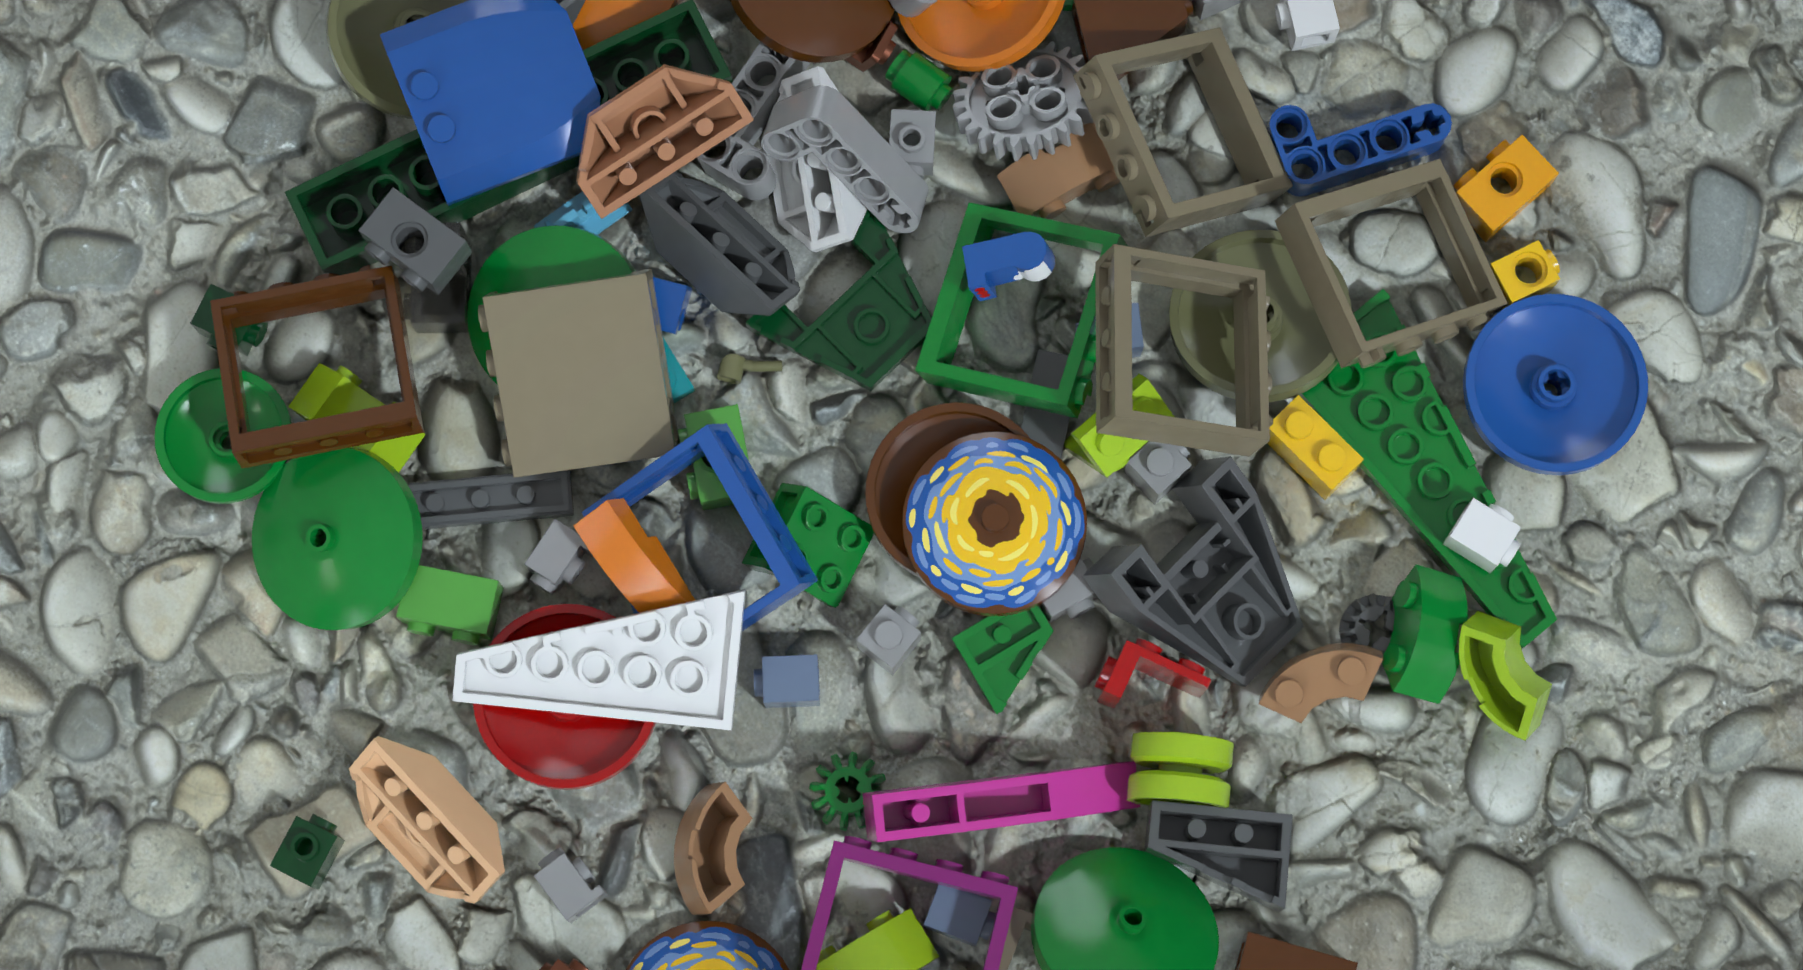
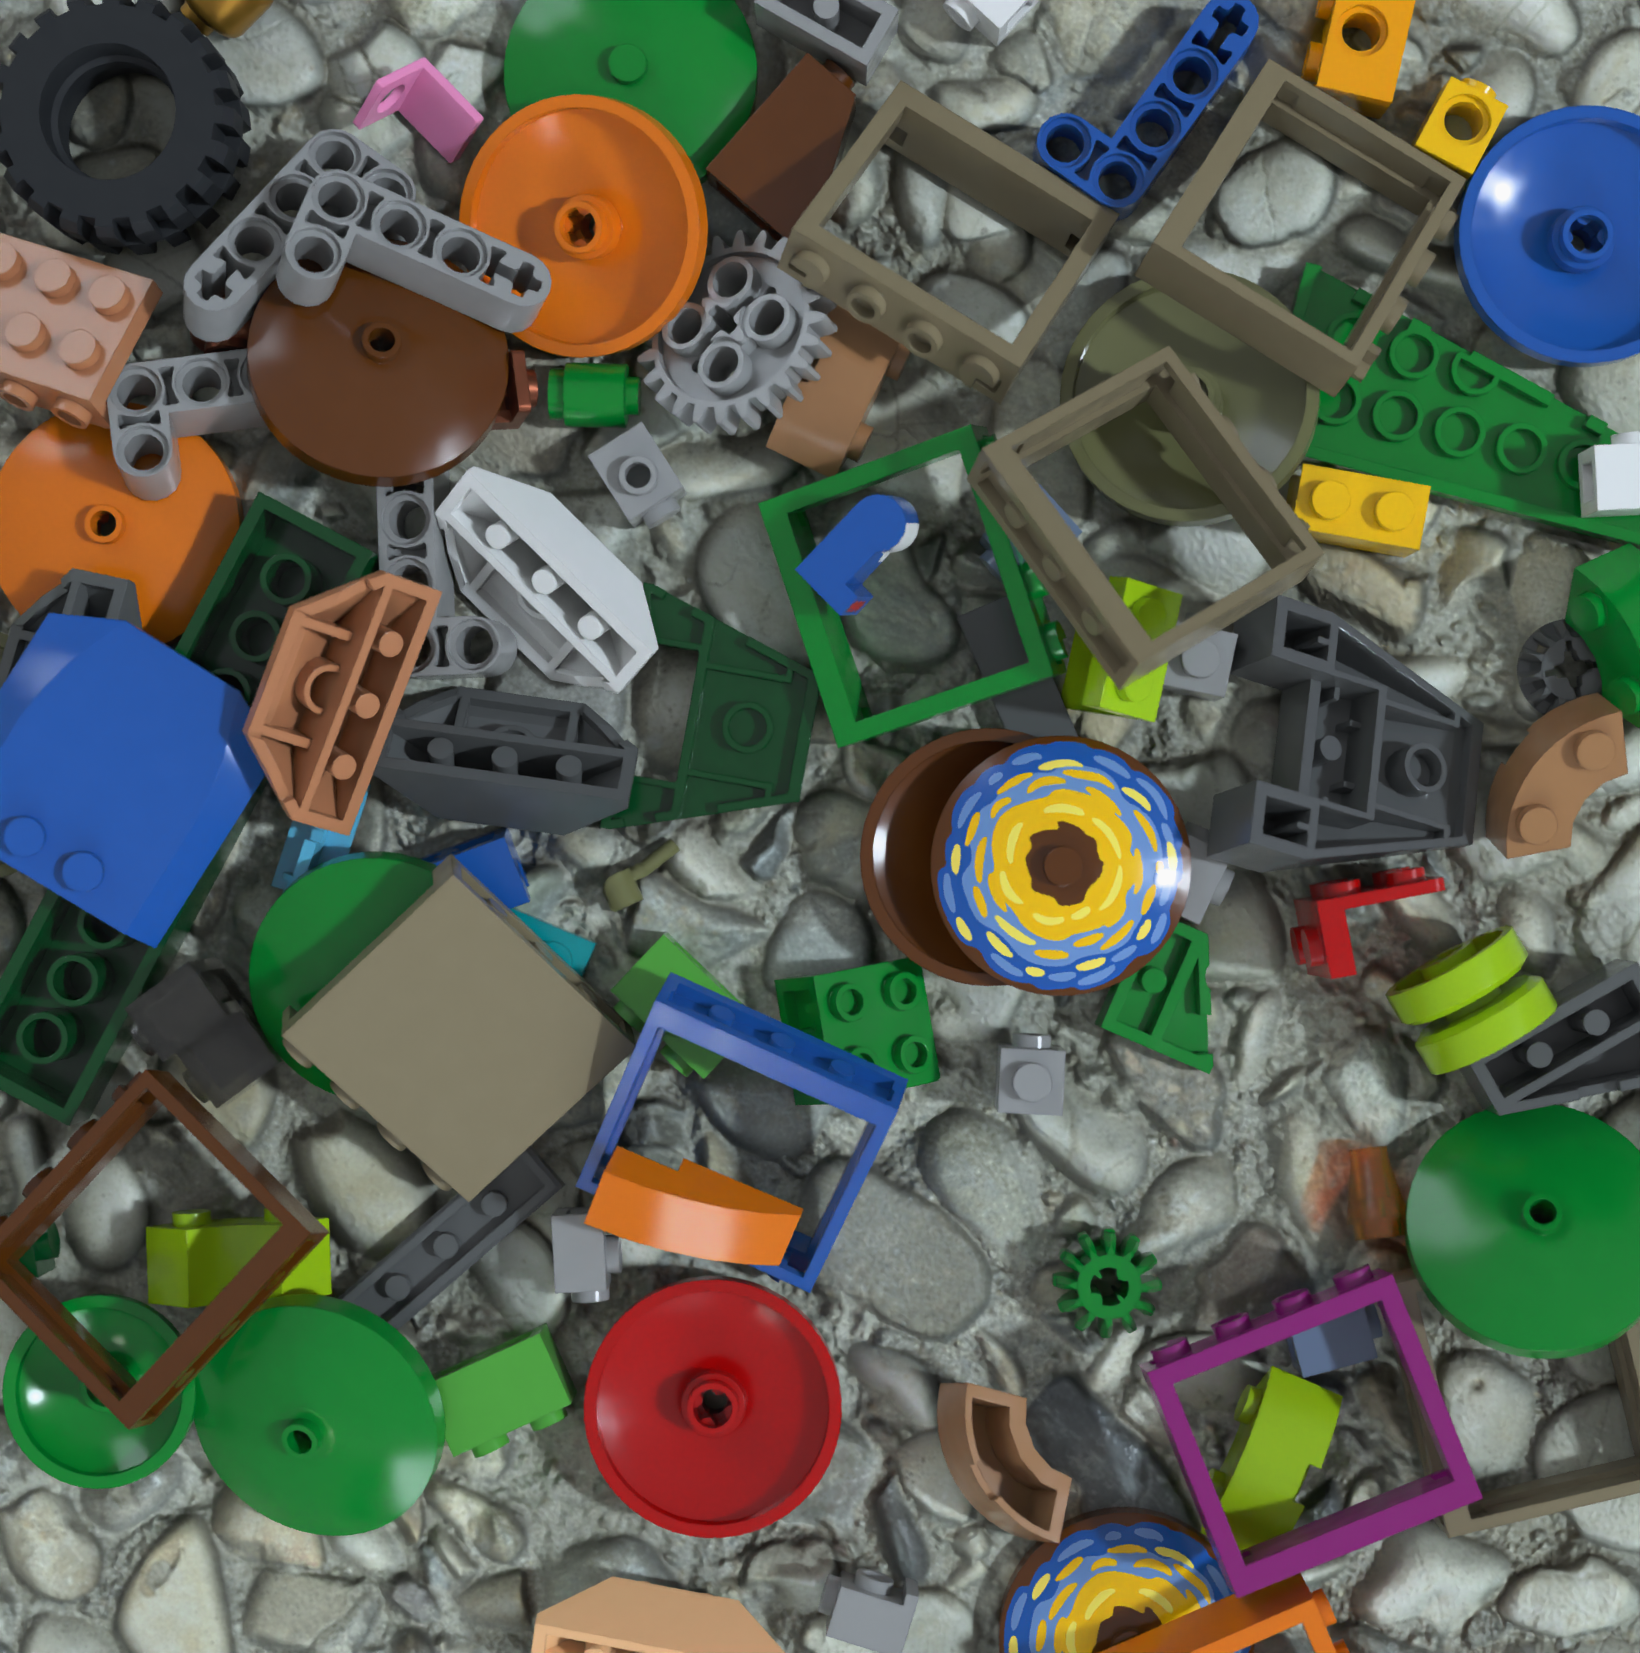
camera: 35 degrees left, 10 degrees up
dark grey brick [359,187,472,295] -> none
white wing [452,589,746,730] -> none
sand blue brick [754,654,820,708] -> none
light grey beam [761,85,929,233] -> none
dark pink slope [862,761,1140,842] -> none
none -> clear orange cone [1346,1146,1406,1241]

